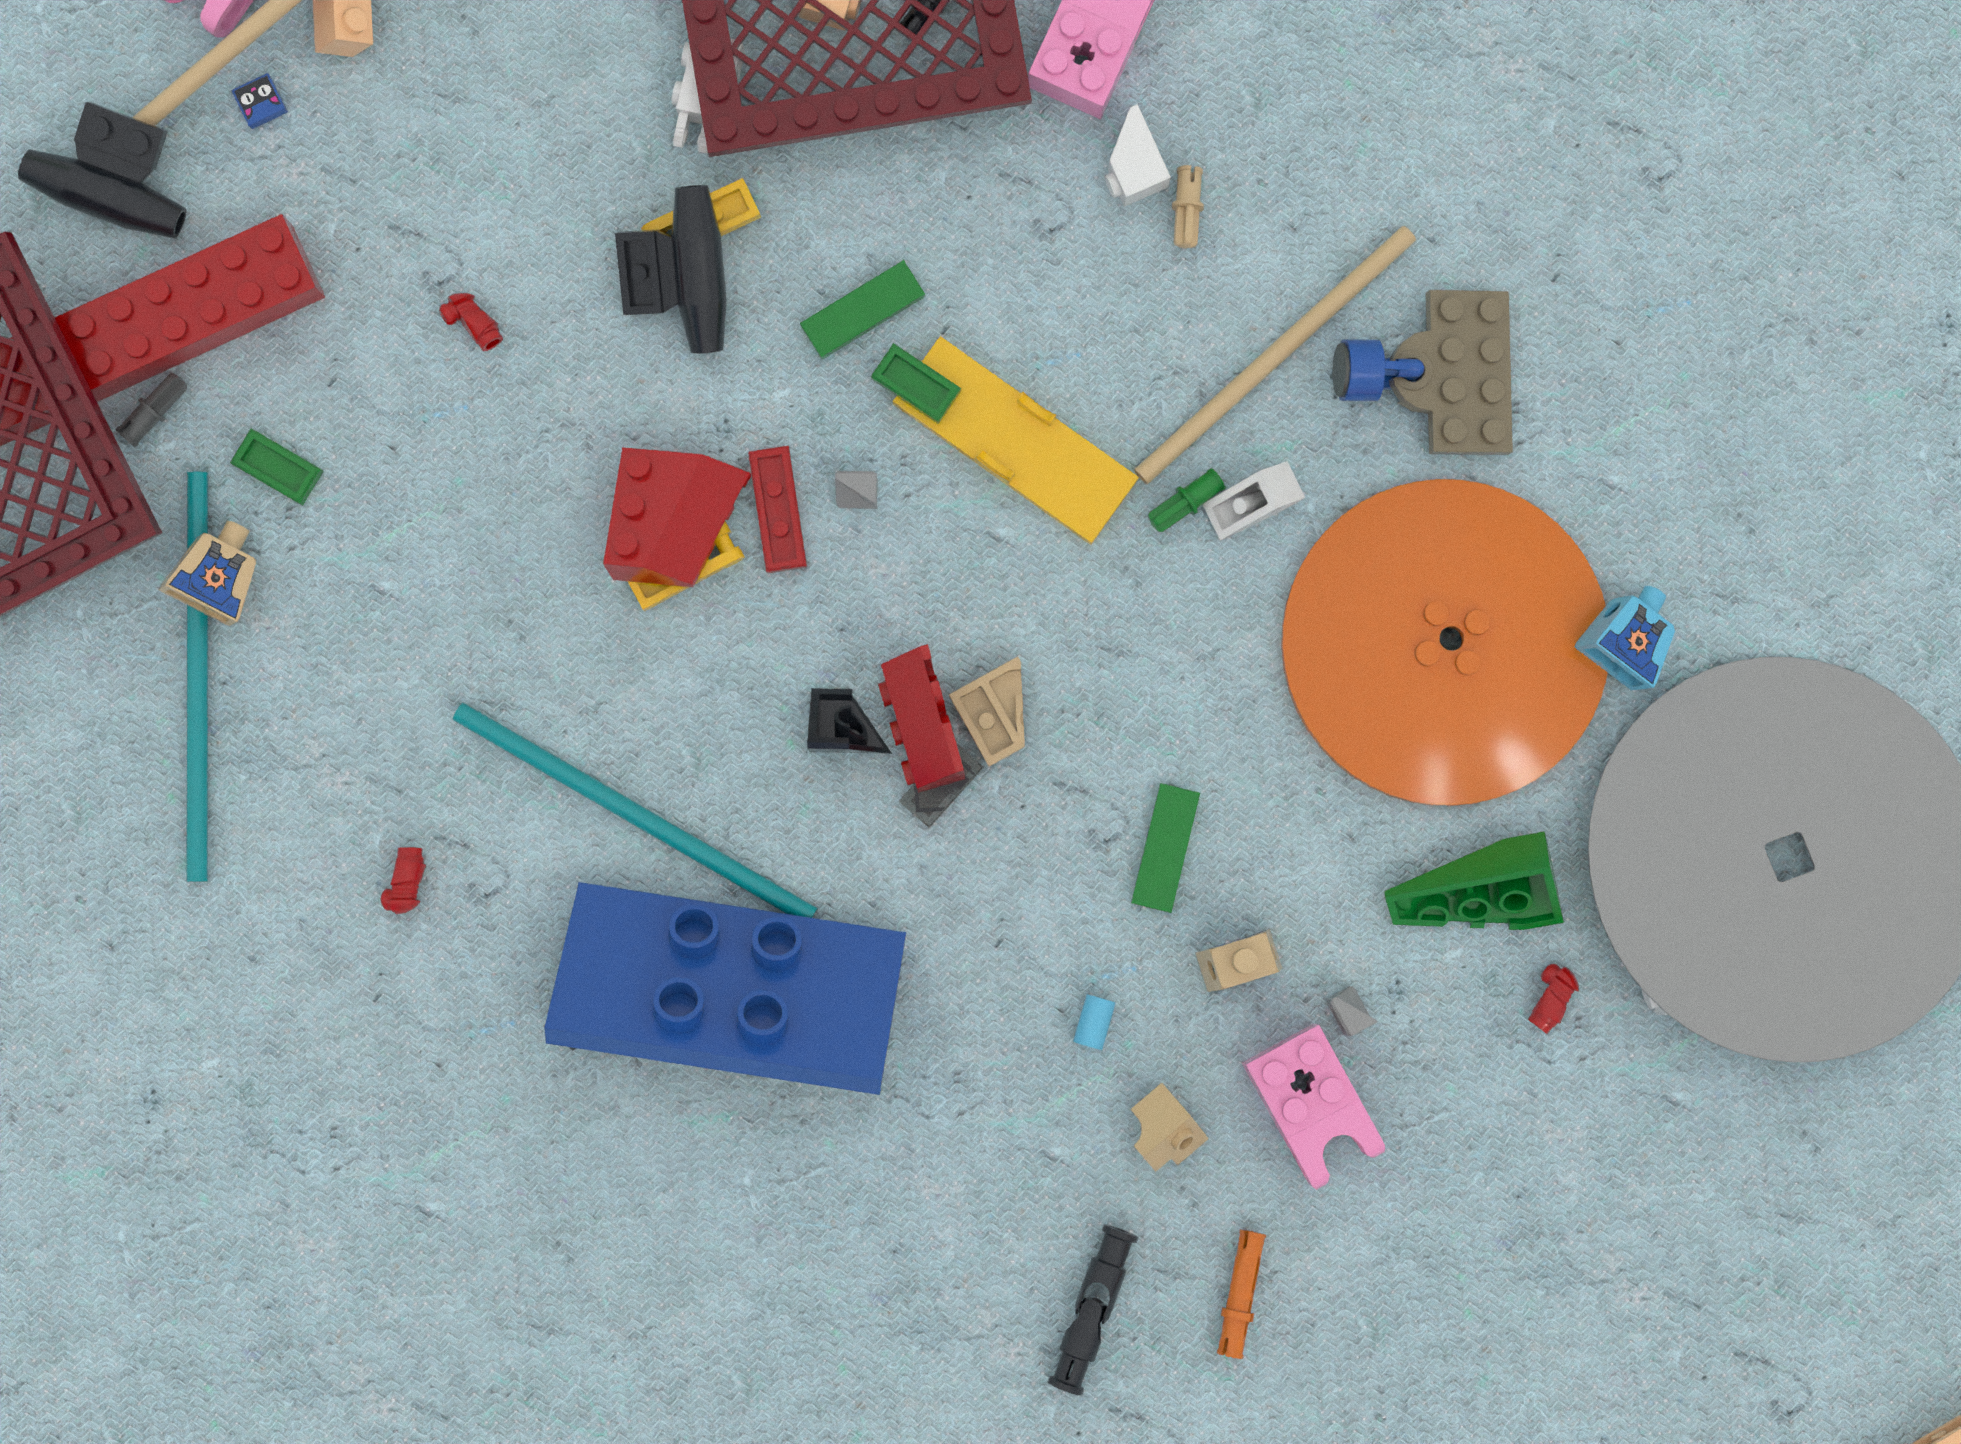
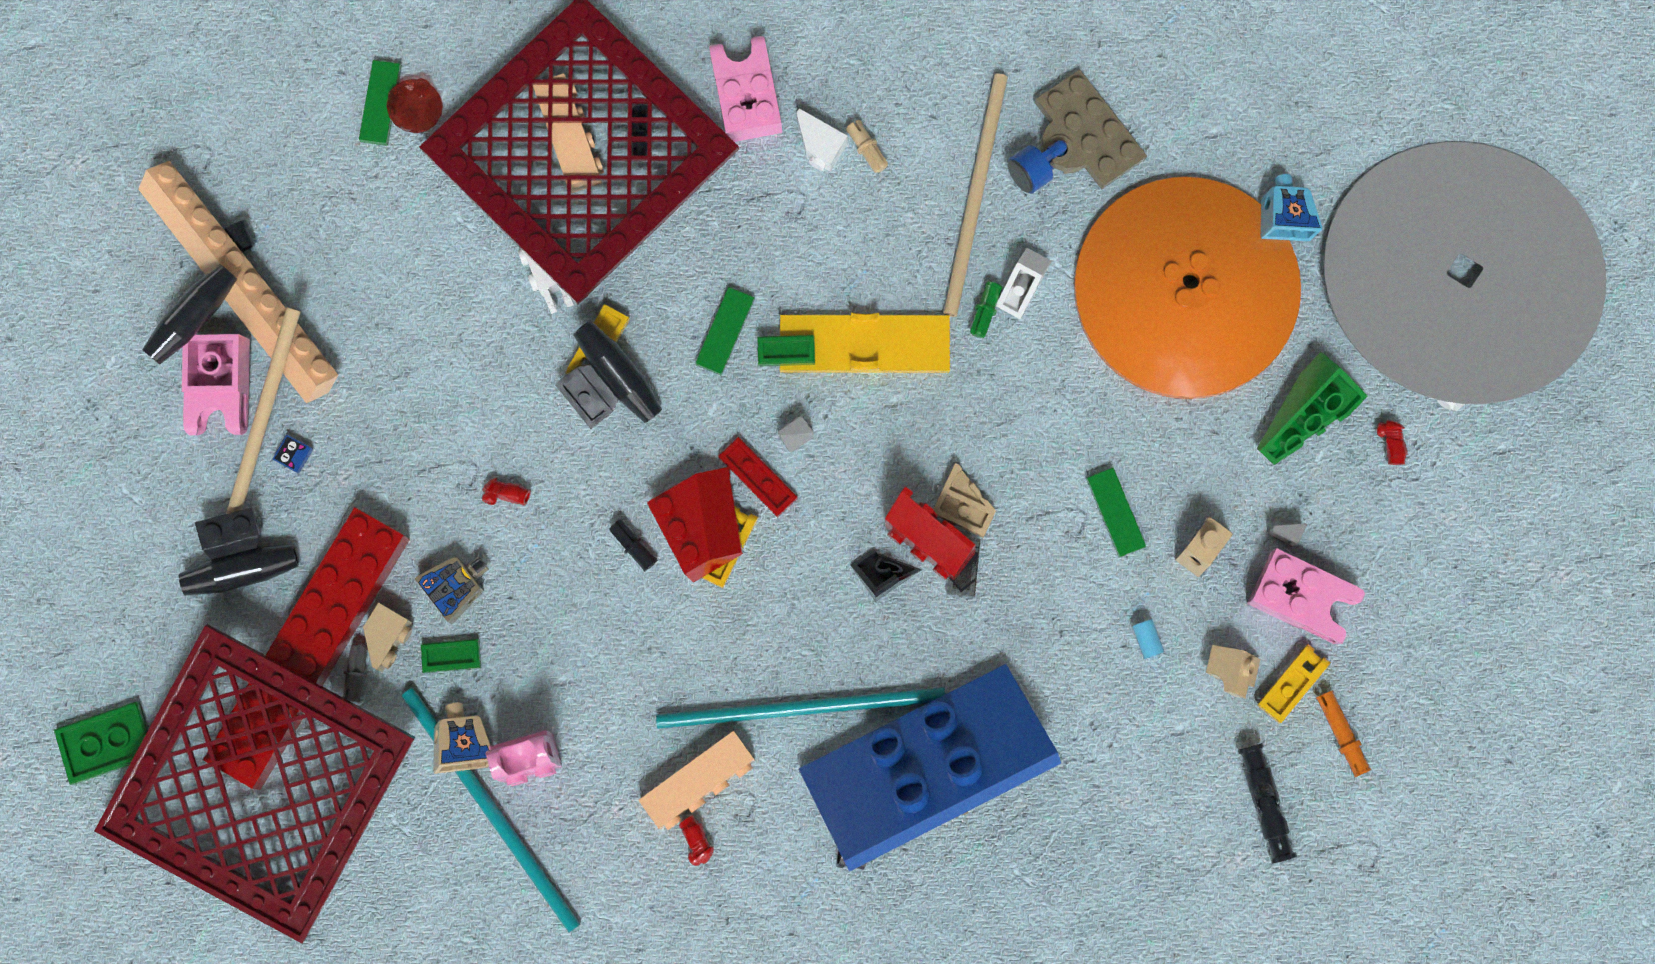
camera: 30 degrees left, 5 degrees down
none -> tan slope [363,602,413,672]
none -> torso [414,556,489,624]
none -> bright pink brick [486,730,562,787]
none -> black axle [609,519,658,572]
none -> light nougat brick [638,731,755,830]
none -> yellow plate [1257,644,1331,724]

